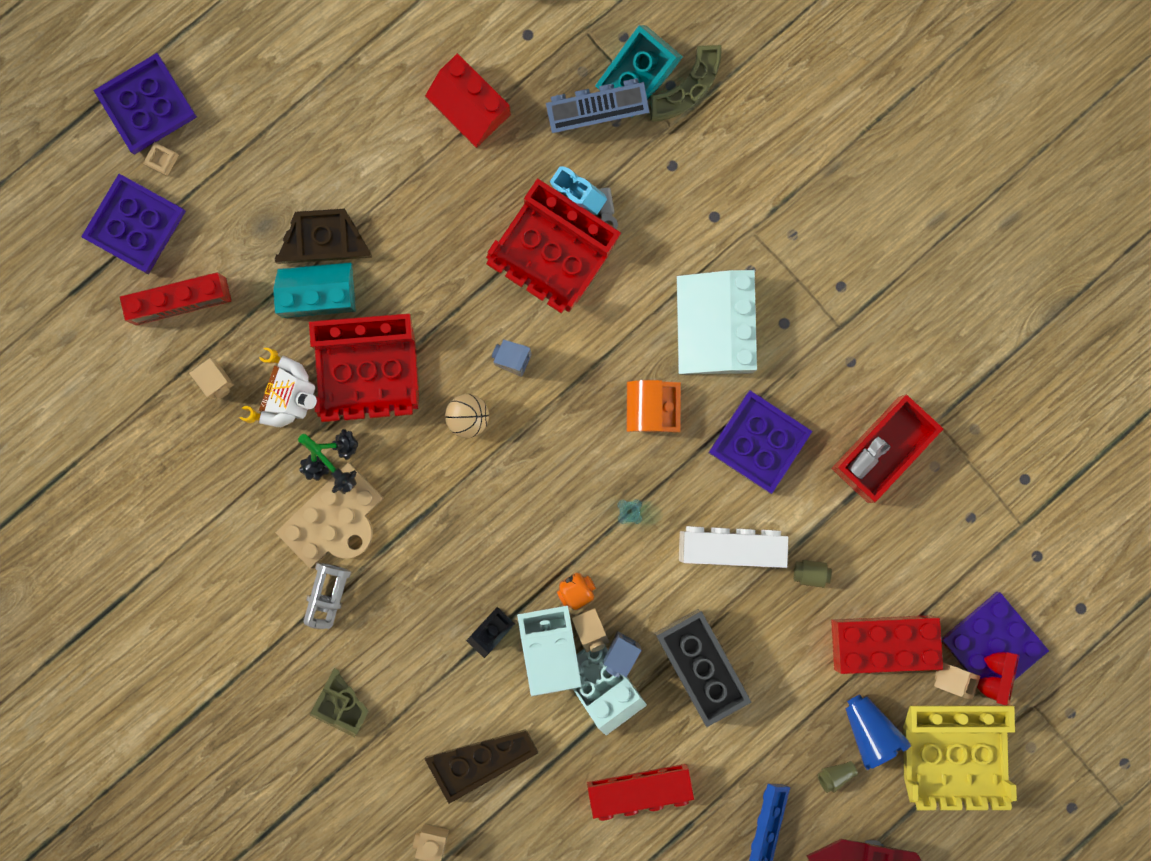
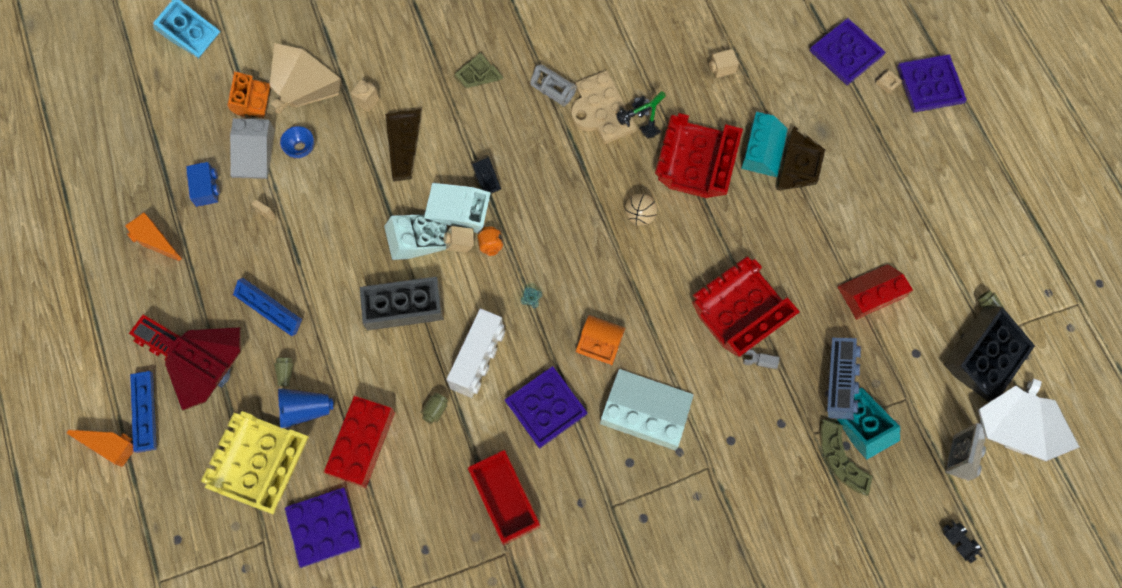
camera: 115 degrees right, 15 degrees down
red brick [120,272,232,325] -> none
white torso [239,347,317,427] -> none
sand blue slope [492,340,532,377] -> none
medium azure brick [550,166,607,215] -> none
red brick [587,764,694,821] -> none
sand blue slope [603,631,642,678] -> none
light grey bar [847,437,891,479] -> none
tan brick [934,663,980,700] -> none
red tile [977,652,1020,706] -> none

